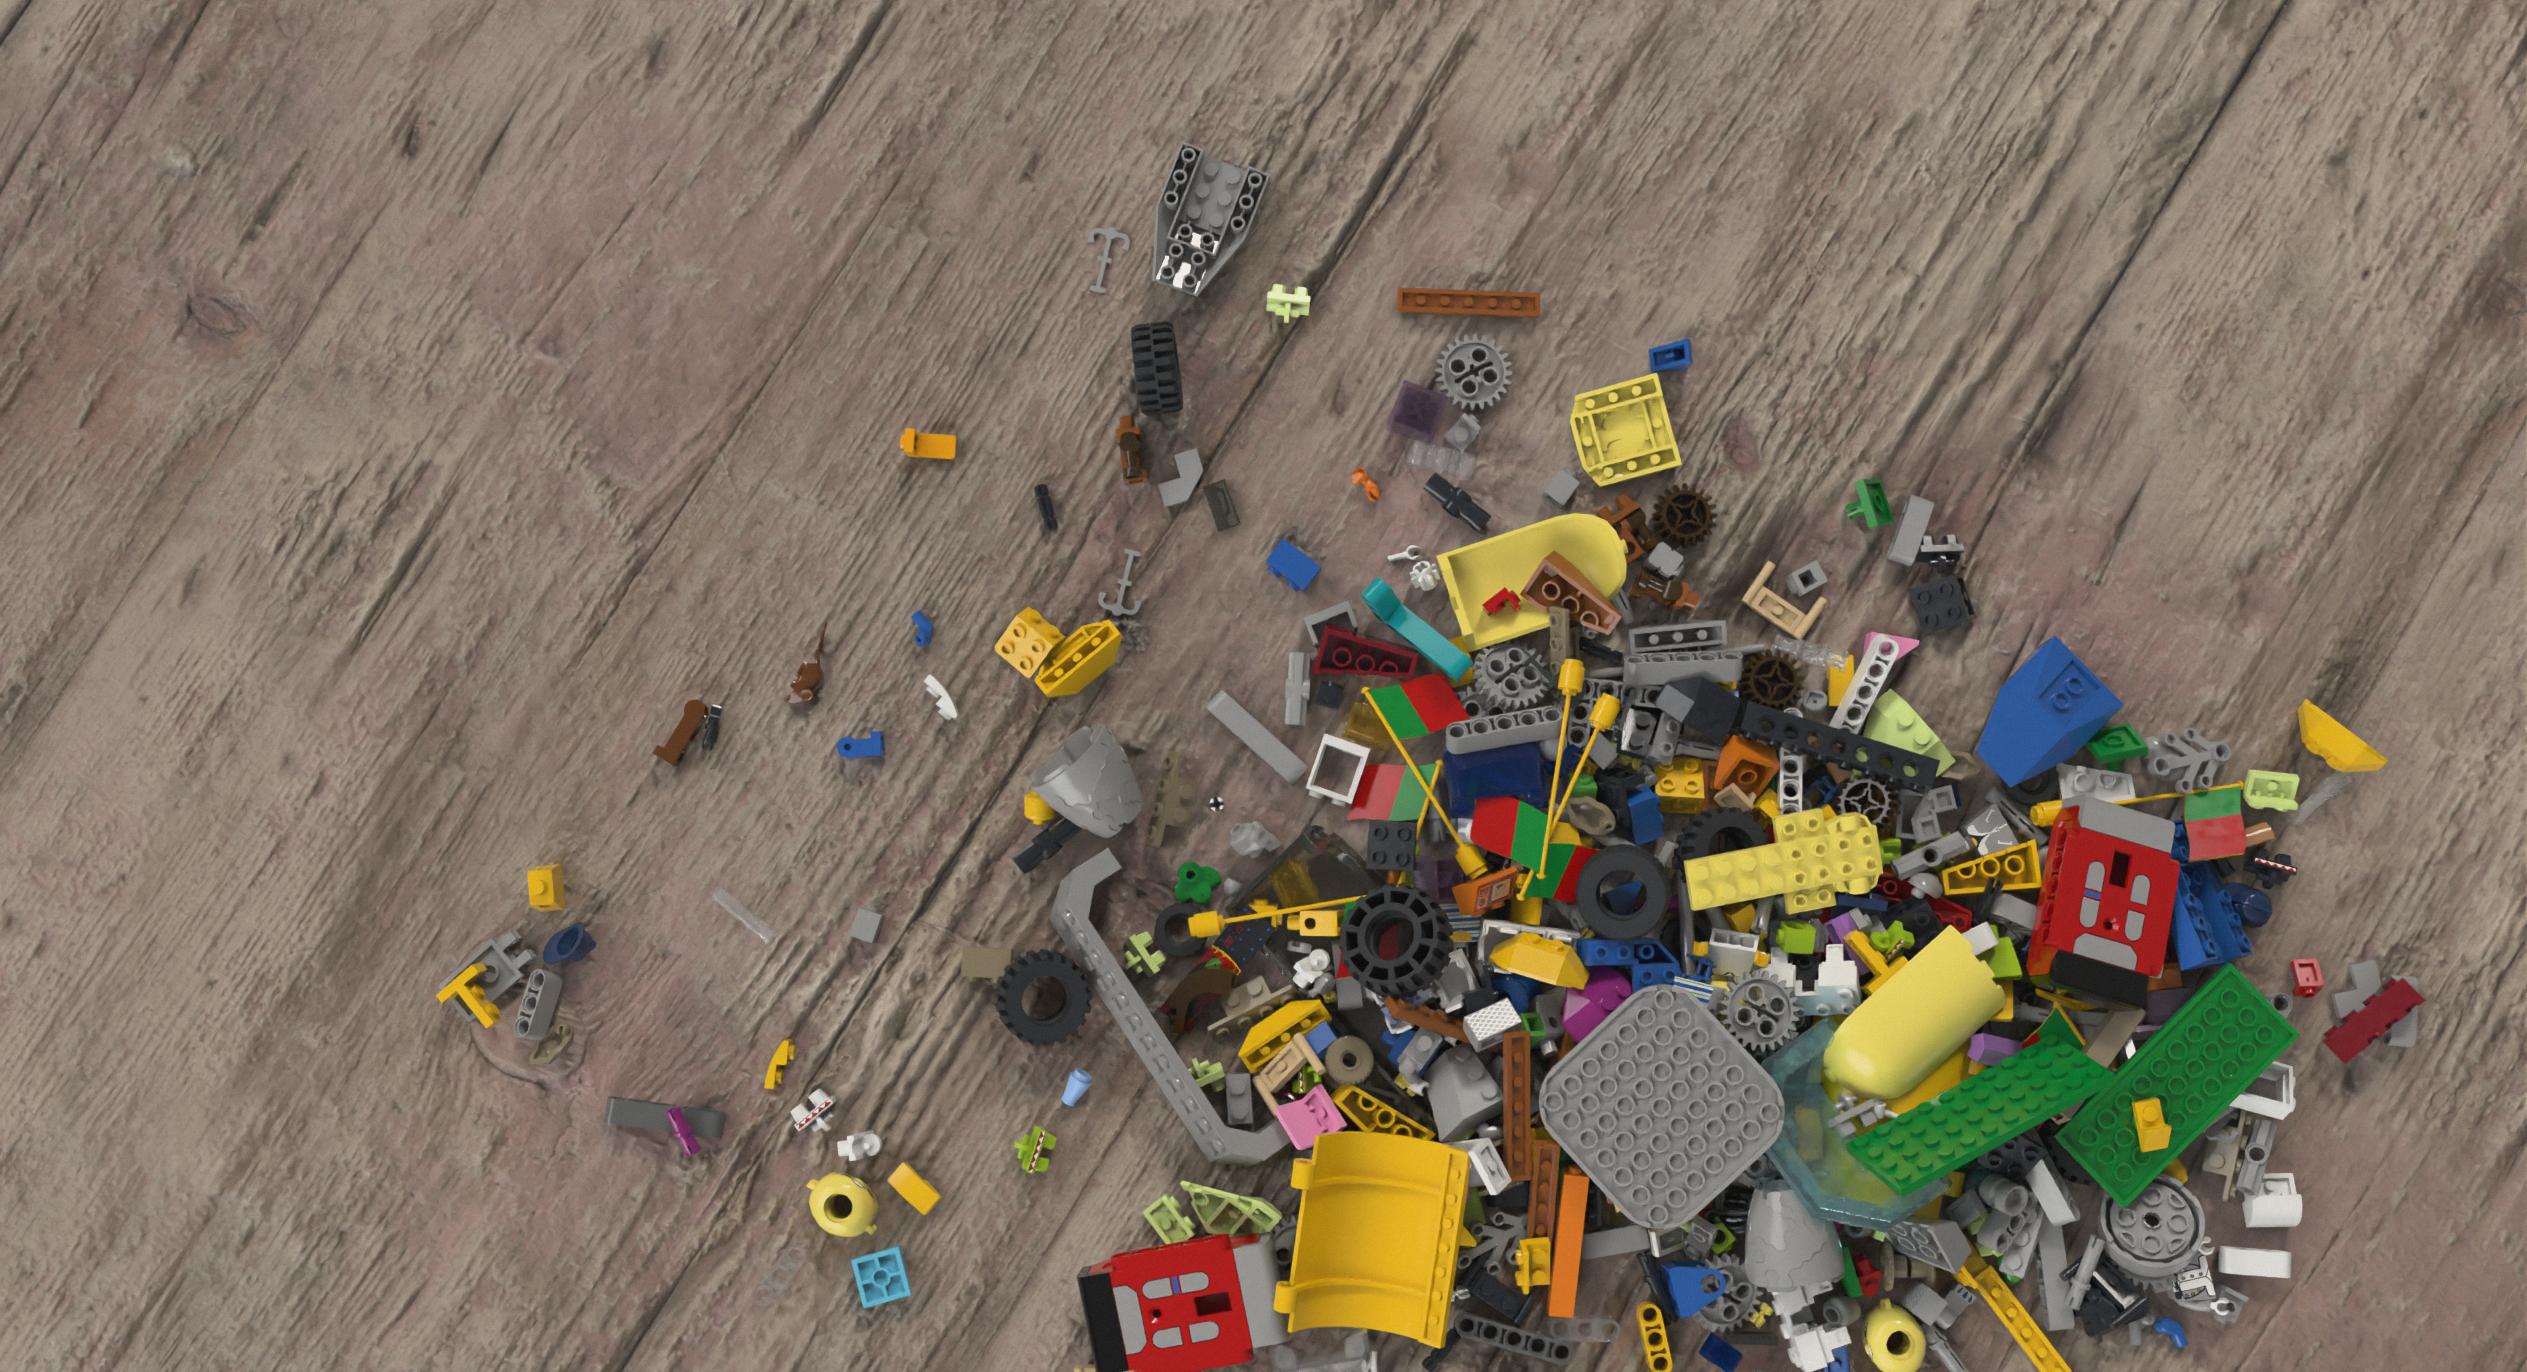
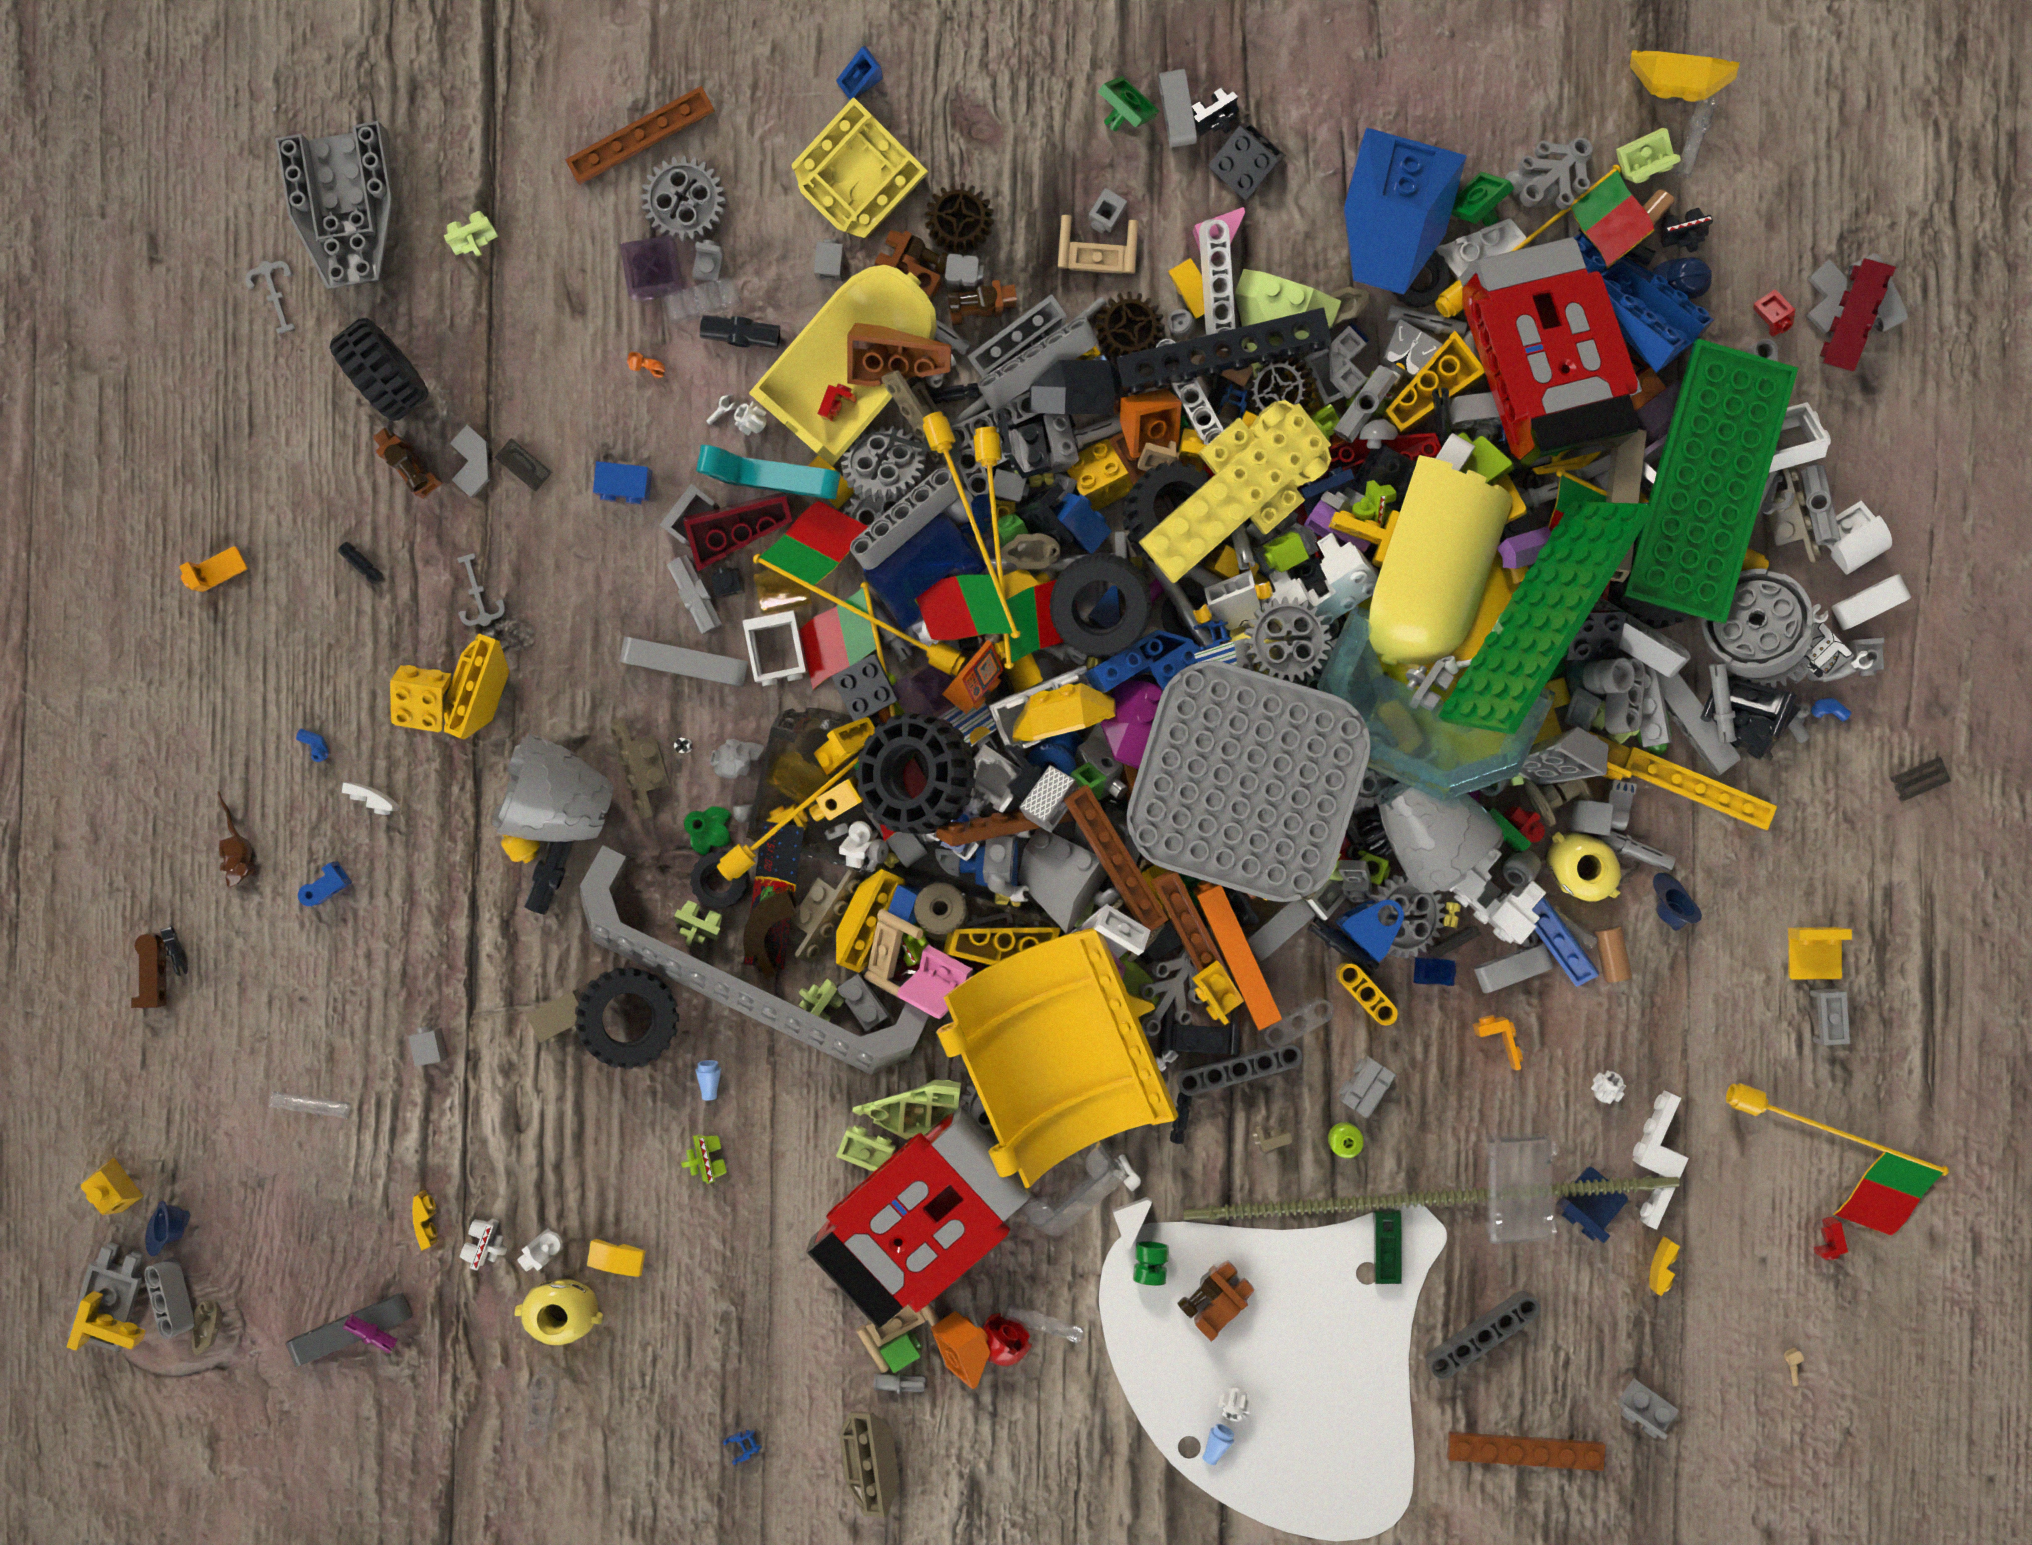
camera: 30 degrees left, 5 degrees up
medium azure piece [851,1244,912,1308] -> none
clear piece [1772,634,1850,673] -> none
yellow slope [2131,1098,2172,1152] -> none
none -> yellow bracket [814,716,875,775]
none -> light grey tile [935,848,960,876]

